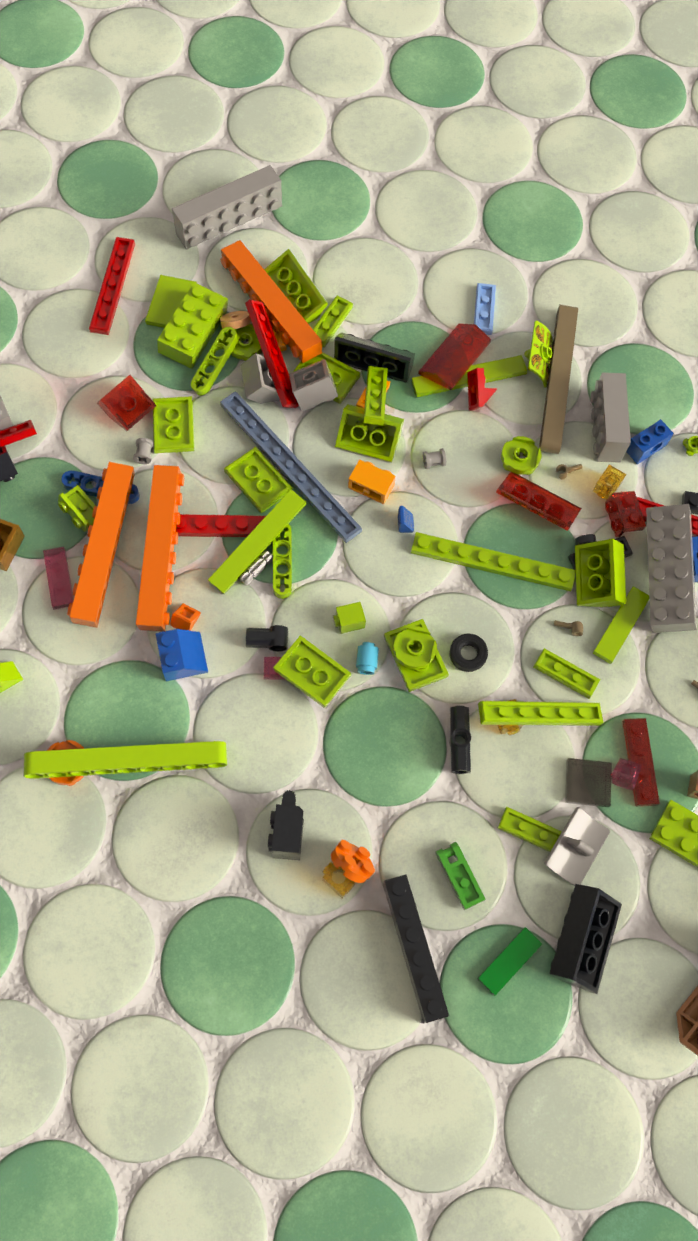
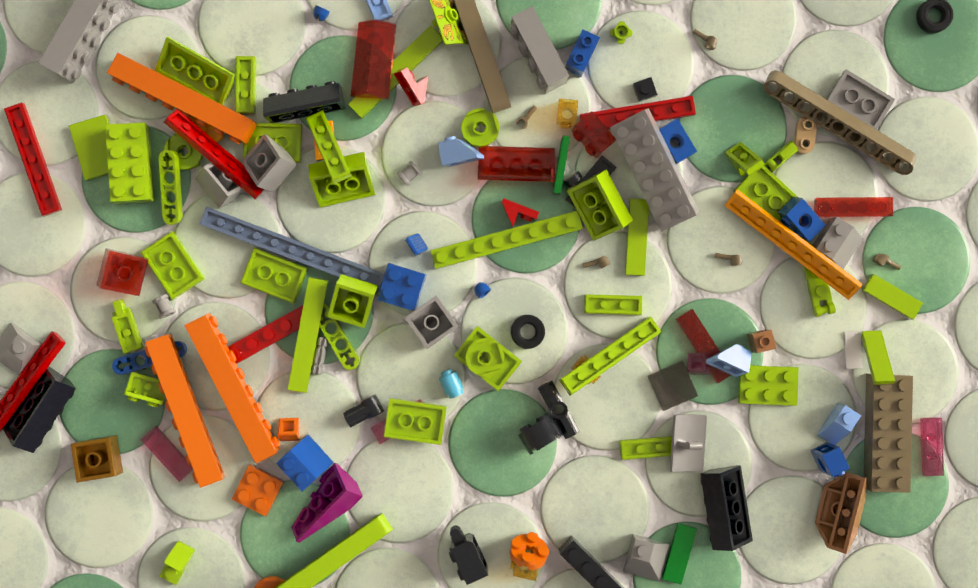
camera: 25 degrees left, 20 degrees up
light nougat piece [220,311,251,329] -> none
lime brick [333,601,366,634] -> none
light orange brick [348,459,396,504] -> none
bright green plate [435,842,486,910] -> none
none -> lime hinge [111,299,144,354]
none -> orange plate [232,464,284,517]
none -> magenta wedge [291,463,363,543]
none -> blue hinge [313,5,330,21]
none -> lime brick [327,274,378,328]
none -> blue brick [377,263,427,311]
none -> light grey slope [405,296,459,349]
none -> light blue slope [438,136,484,167]
none -> blue hinge [474,282,491,299]
none -> red slope [502,198,539,228]
none -> black brick [518,414,563,455]
none -> green tile [552,136,570,196]
none -> light grey slope [623,534,670,581]
none -> slope [706,344,752,377]

